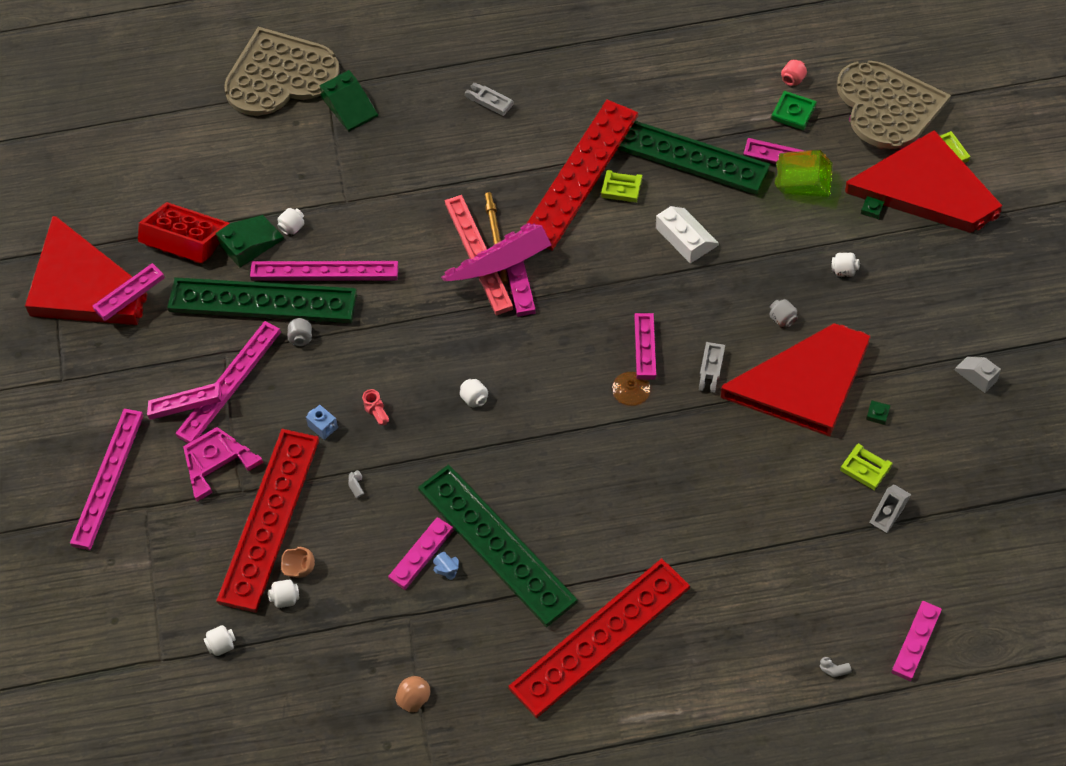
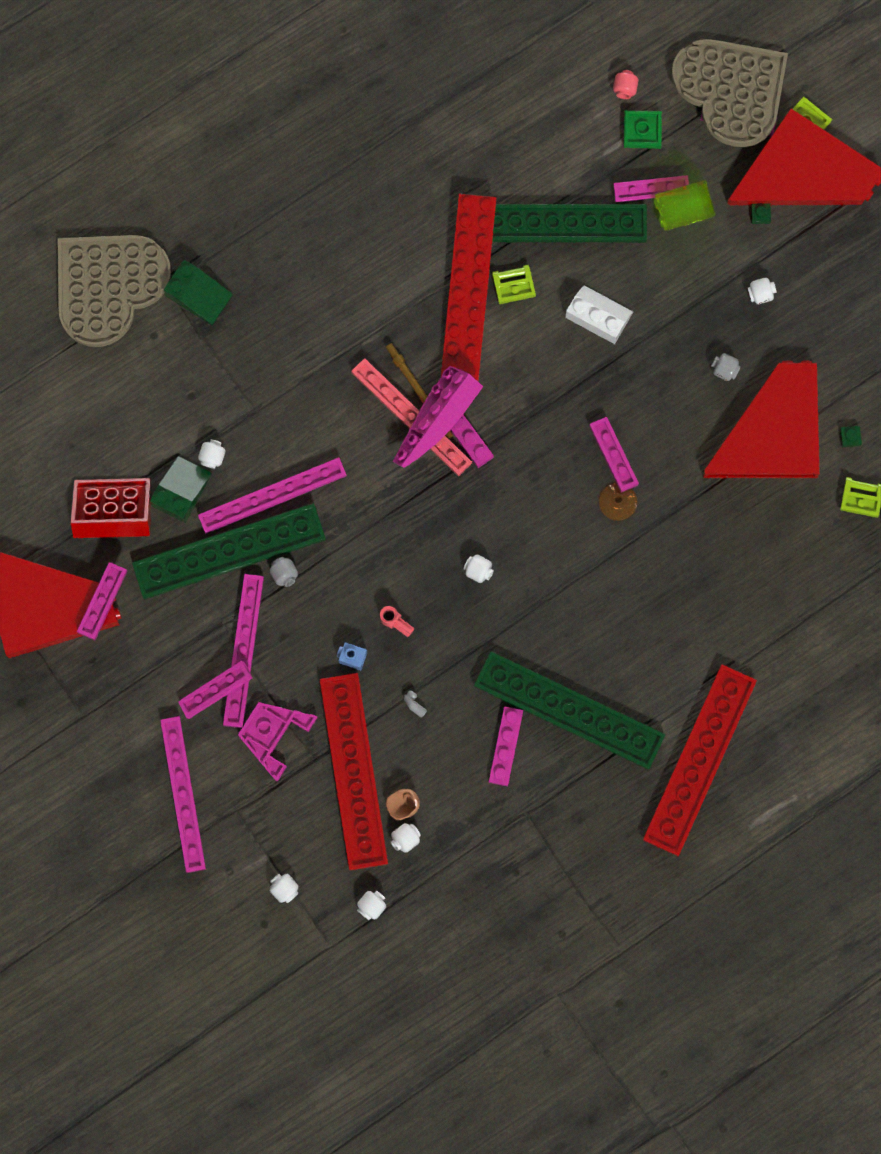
camera: 25 degrees left, 20 degrees up
nougat hair [395,676,430,712] -> none
medium blue piece [433,552,459,580] -> none
light grey hinge [465,83,513,116] -> none
light grey hinge [699,342,725,393] -> none
none -> white head [270,874,298,903]

